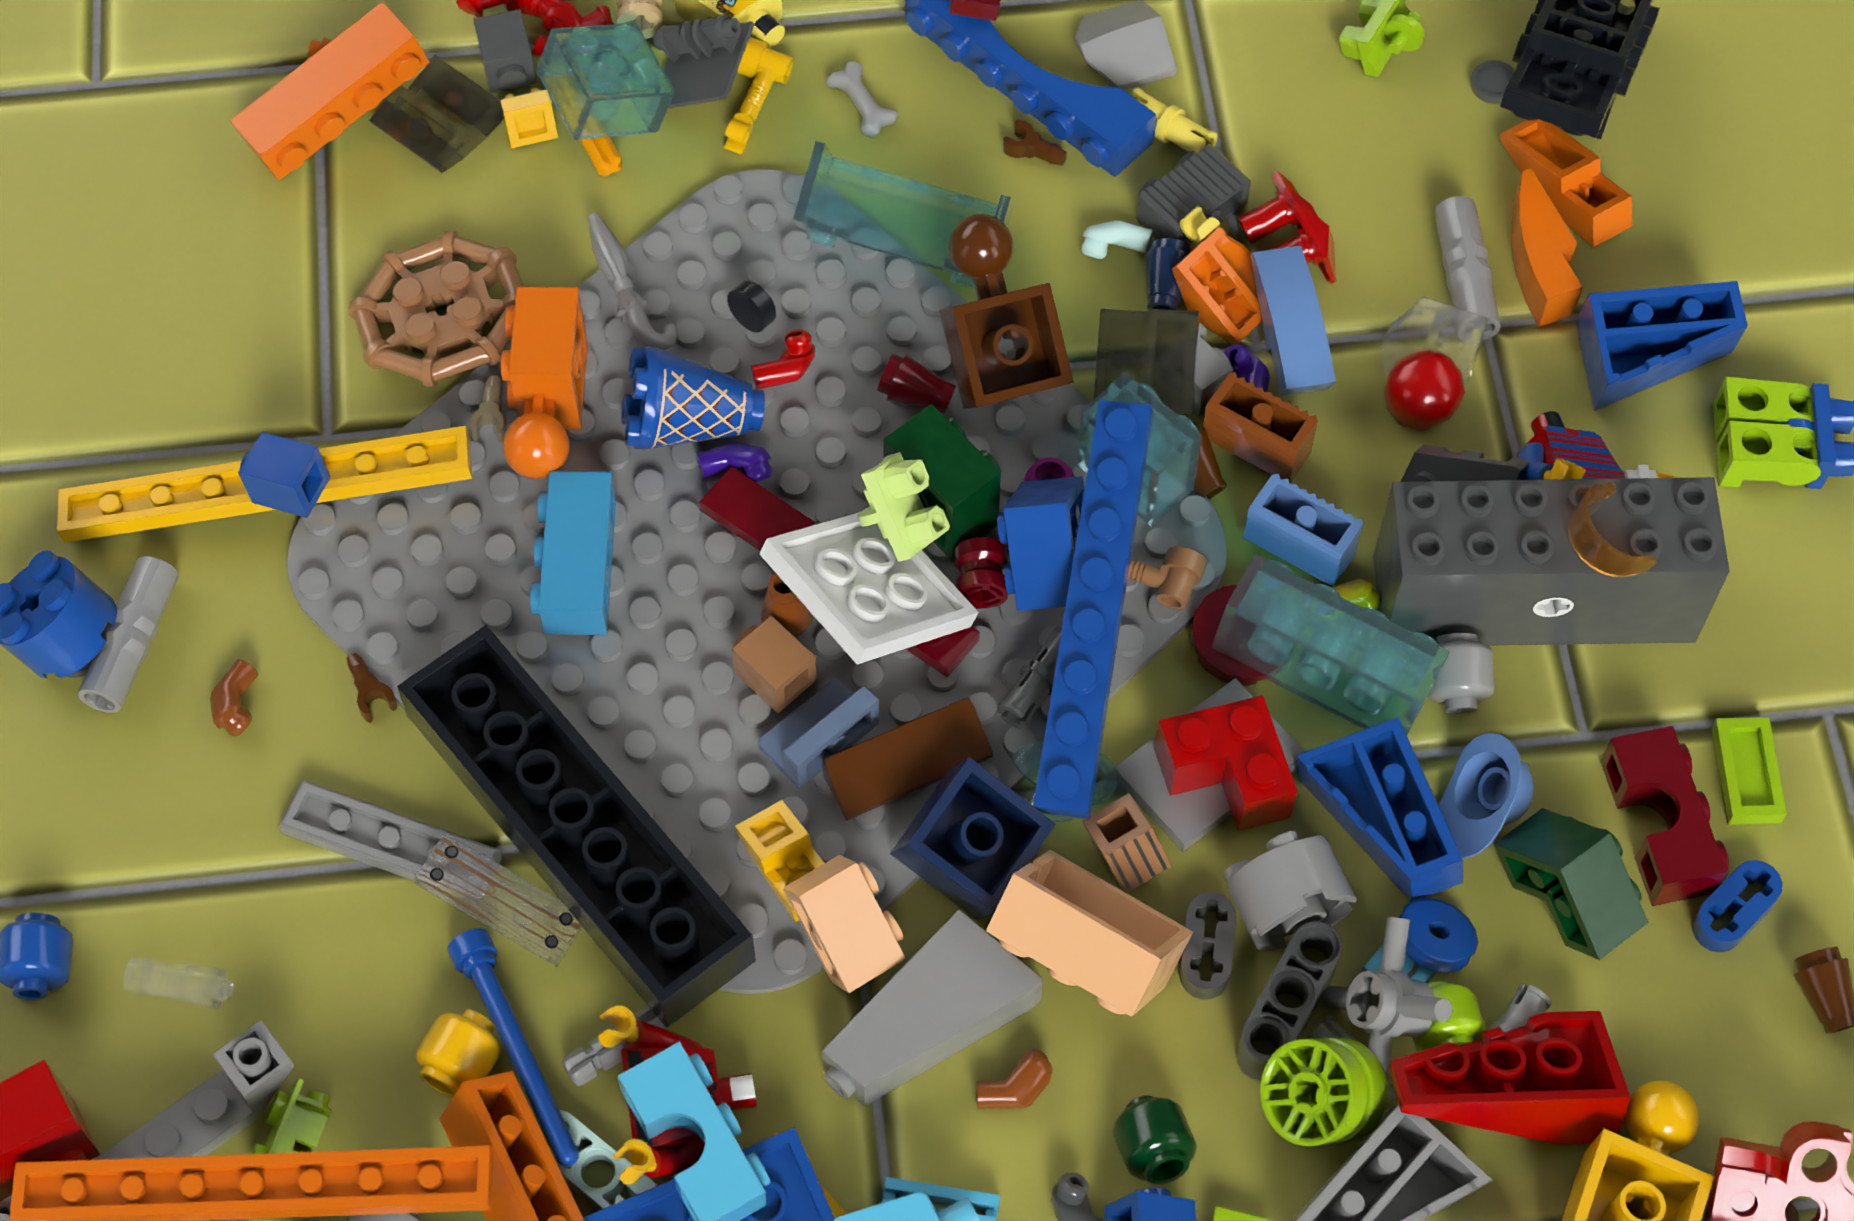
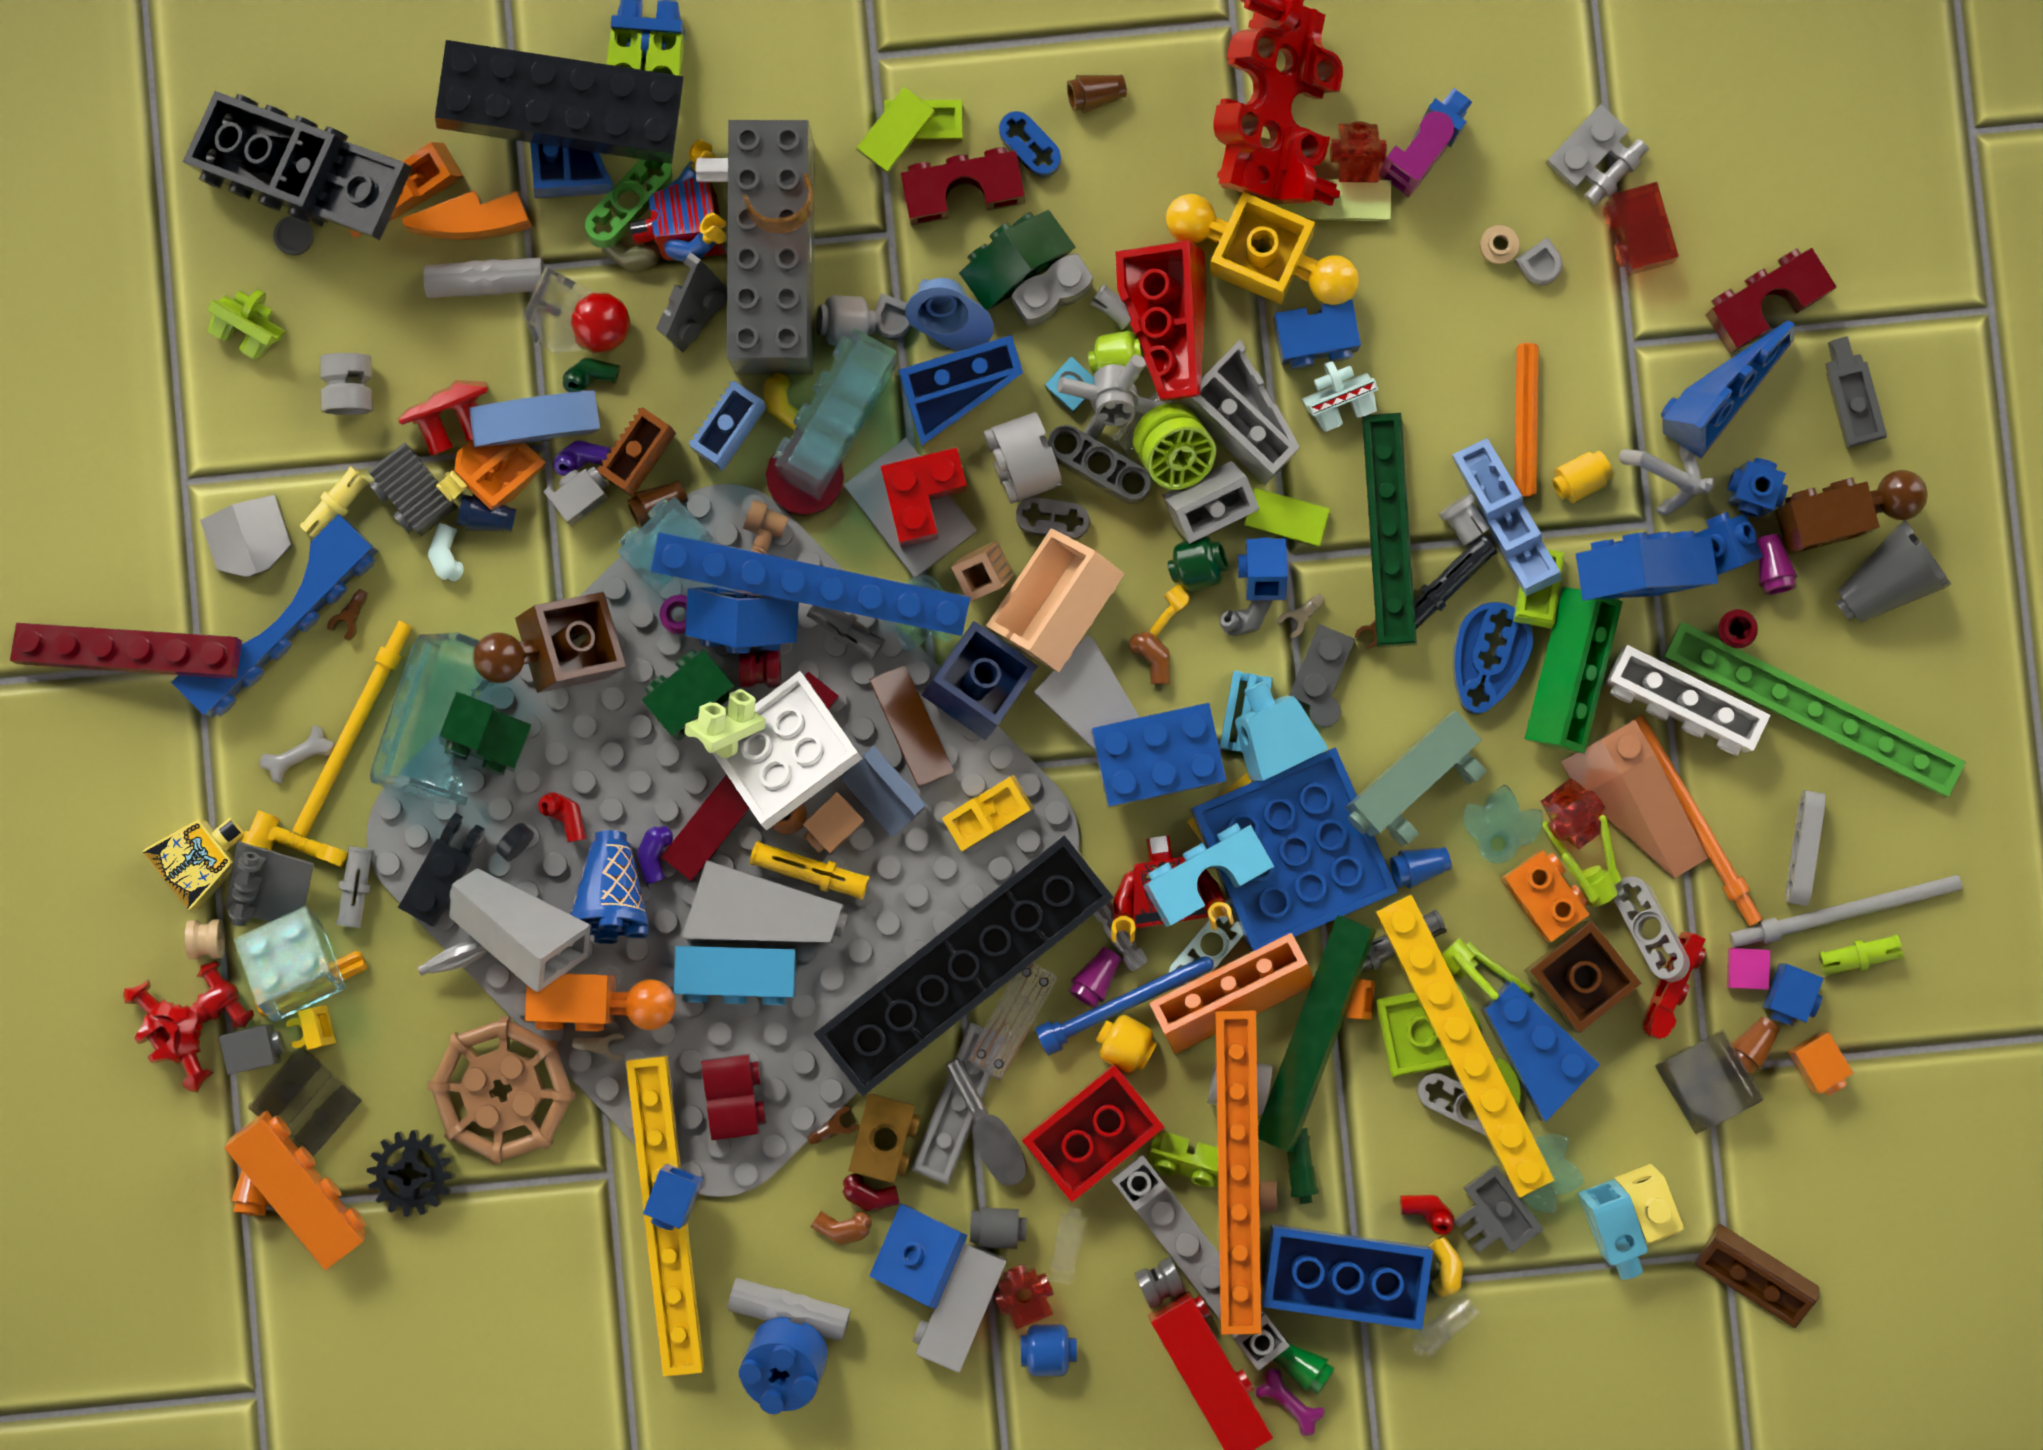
camera: 85 degrees left, 25 degrees up
light nougat brick [783,855,906,993] -> none
dark red cone [877,353,956,414] -> none
clear smoke slope [1093,309,1200,415] -> none
blue piece [1398,897,1478,974] -> none
none -> yellow bar [292,620,413,837]
none -> light grey wheel [320,353,373,415]
none -> light grey pin [336,846,373,928]
none -> black gear [367,1129,455,1217]
none -> black hinge [398,812,485,927]
none -> black brick [435,40,684,164]
none -> dark green brick [439,691,532,775]
none -> light grey slope [449,868,591,992]
none -> dark green arm [562,358,620,392]
none -> bright green beam [585,159,673,248]
none -> olive arm [602,240,662,272]
none -> light grey slope [682,860,849,943]
none -> dark red brick [701,1053,767,1141]
none -> yellow pin [749,841,870,900]
none -> dark red arm [842,1174,900,1212]
none -> pearl gold brick [848,1092,921,1183]
none -> lime tile [856,87,935,174]
none -> blue plate [869,1203,968,1309]
none -> light grey tile [875,293,911,340]
none -> light grey brick [912,1241,1007,1373]
none -> flat silver piece [945,1057,1026,1185]
none -> dark grey brick [970,1207,1027,1249]
none -> clear red brick [994,1264,1054,1330]
none -> light grey brick [1012,254,1093,327]
none -> red brick [1022,1064,1165,1203]
none -> magenta cone [1069,947,1122,1008]
none -> blue brick [1091,703,1226,808]
none -> dark grey wheel [1134,1257,1187,1309]
none -> yellow hand [1149,584,1190,637]
none -> light grey brick [1162,461,1259,544]

